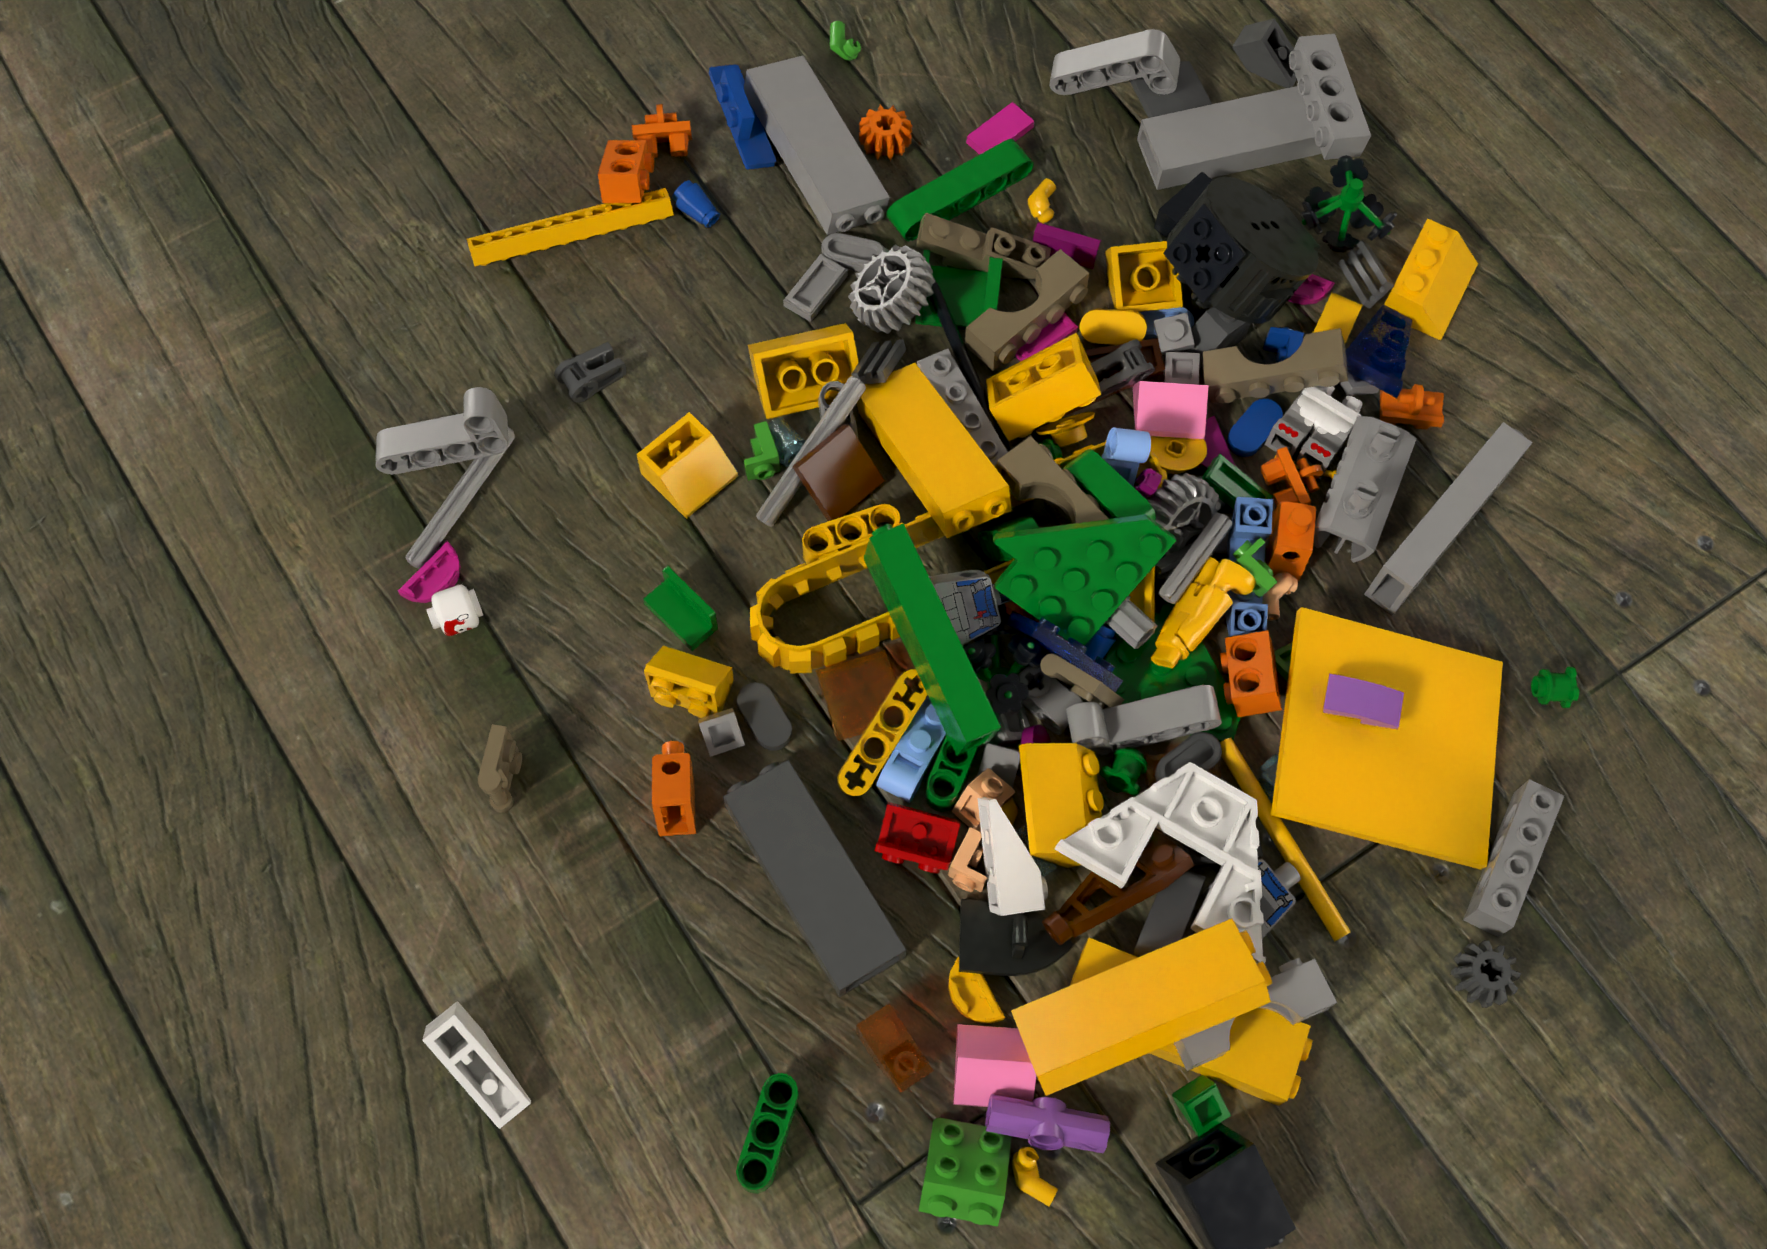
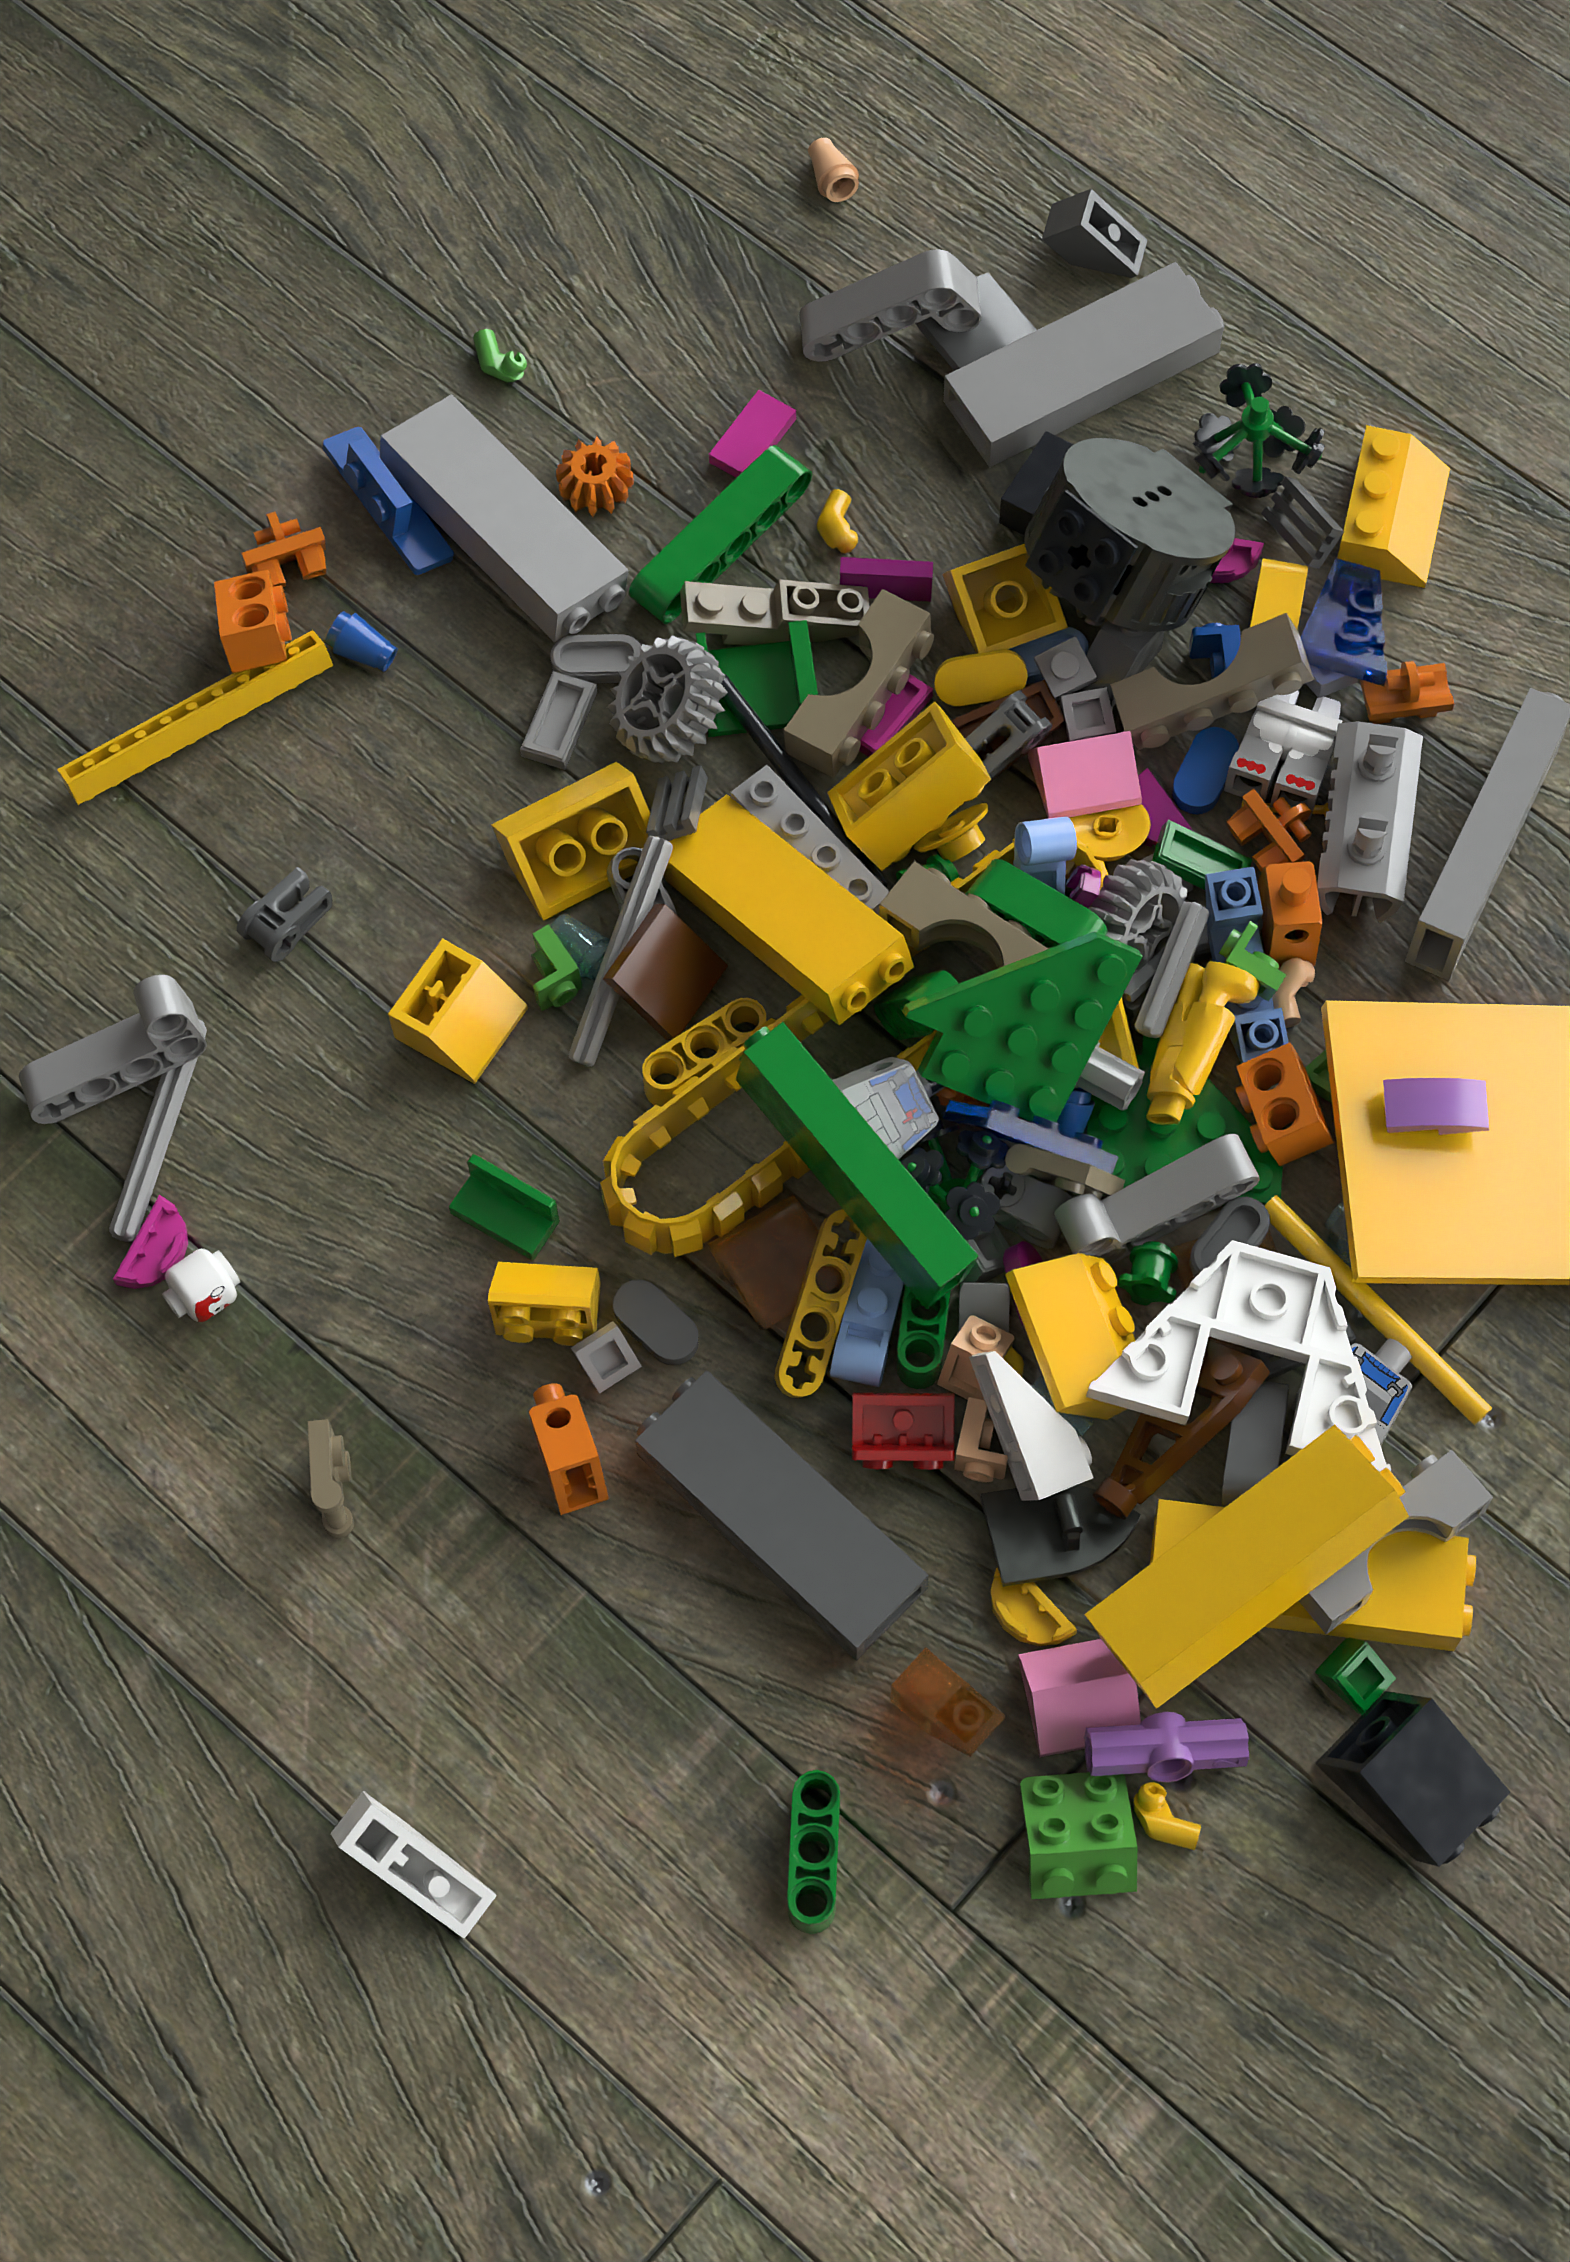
camera: 10 degrees left, 0 degrees up
light grey brick [1289,34,1371,160] -> none

